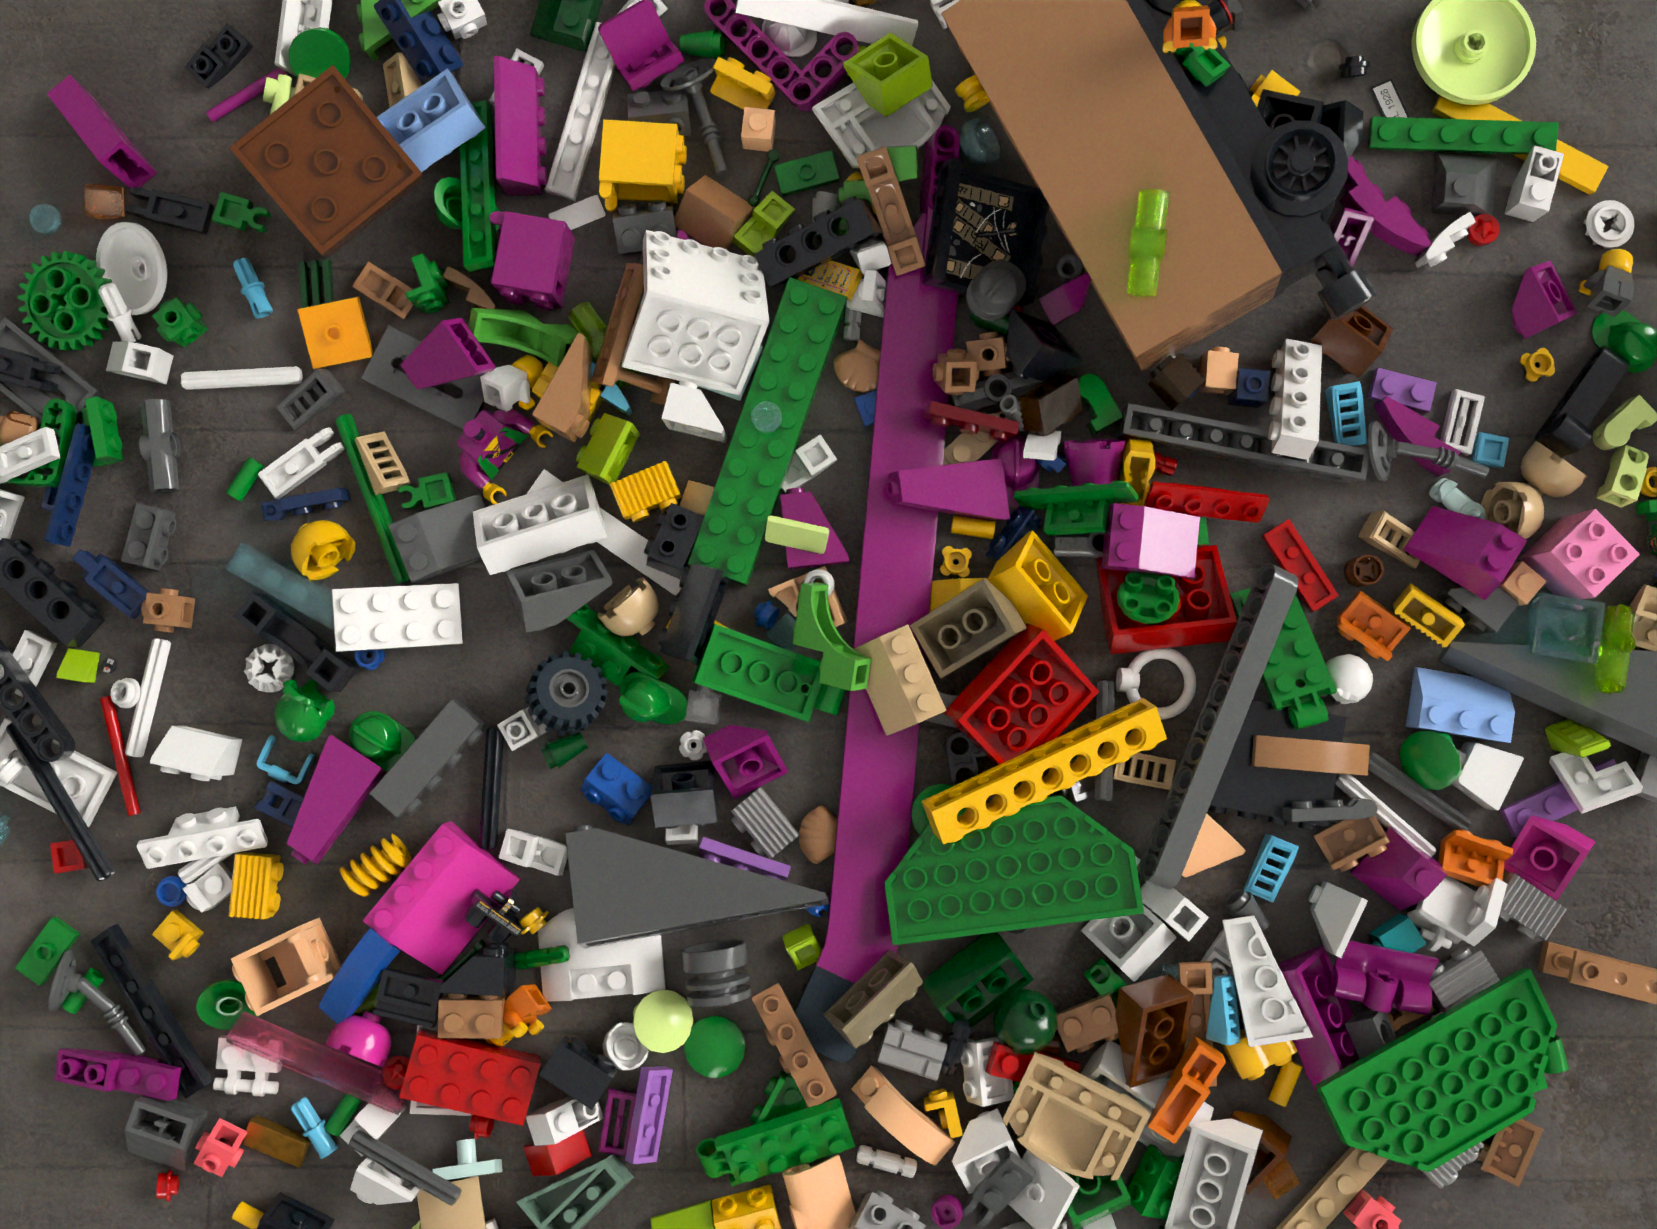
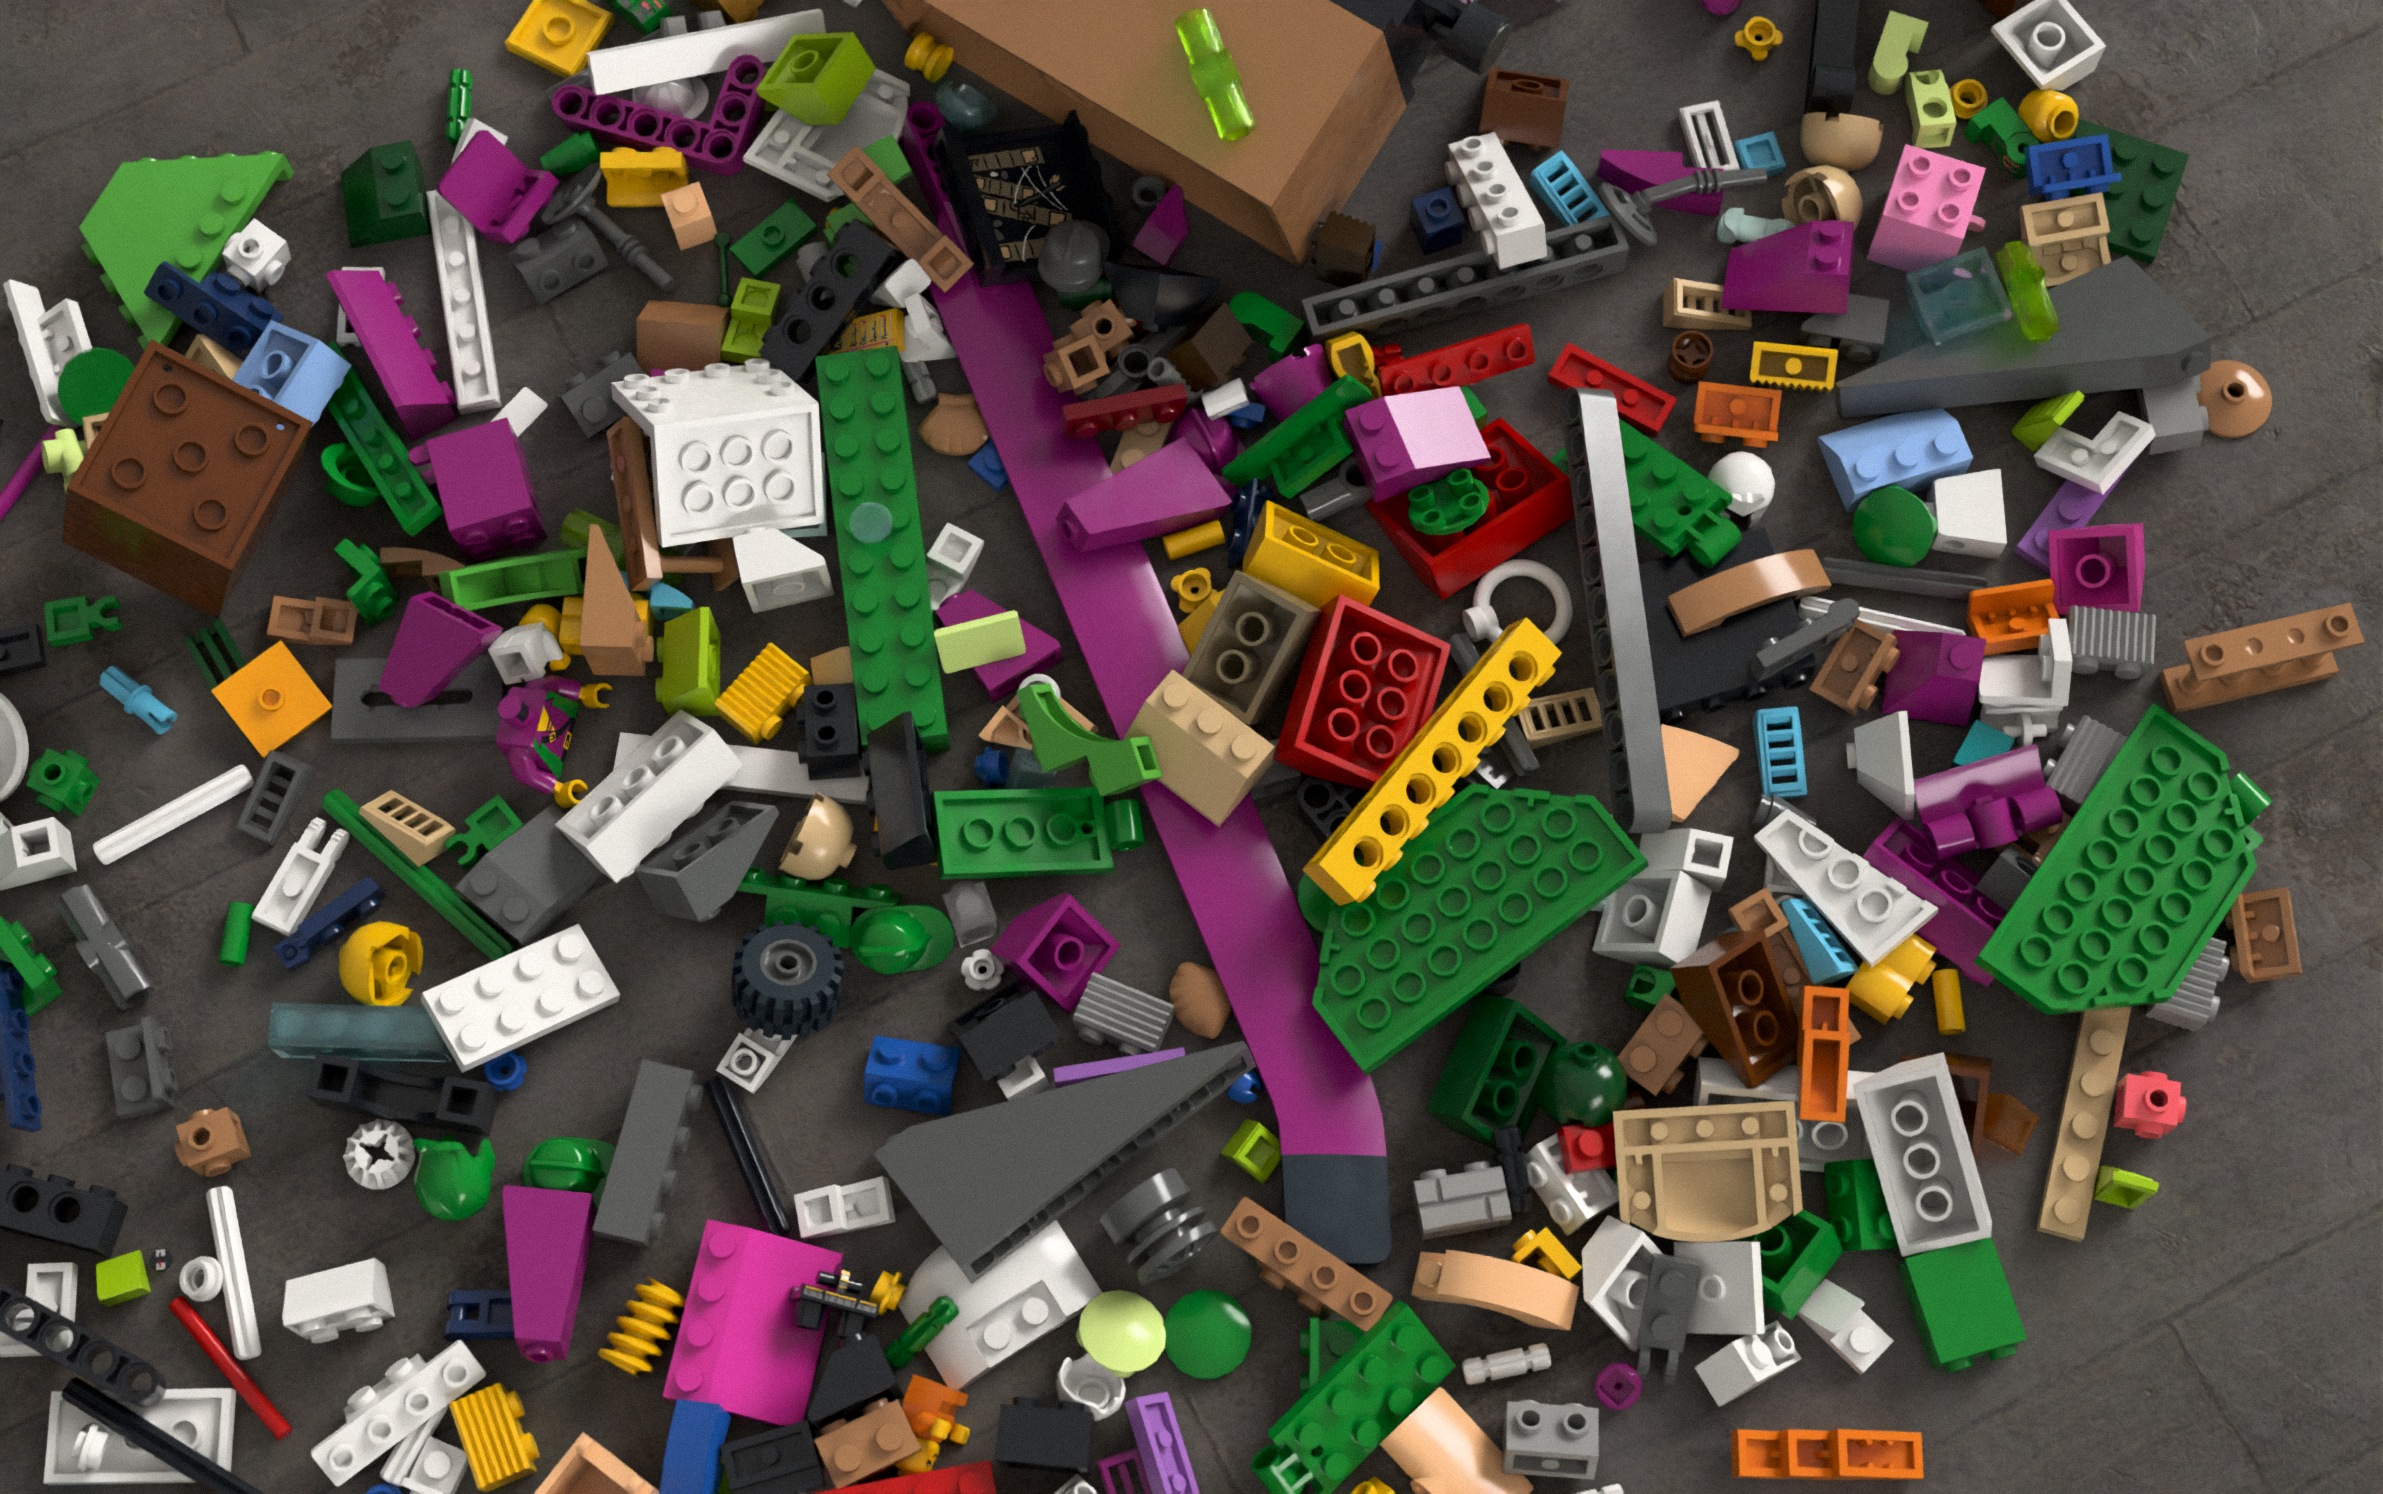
camera: 30 degrees left, 15 degrees down
dark blue hinge [72,549,151,619] -> none
medium azure piece [257,735,316,784] -> none
dark green cone [540,732,588,770] -> none
yellow container [599,119,687,212] -> none
dark tan slope [823,950,923,1049] -> none
light nougat brick [1199,347,1239,395] -> none
medium lavender plate [1367,368,1437,414] -> none
light nougat brick [1498,561,1546,606] -> none

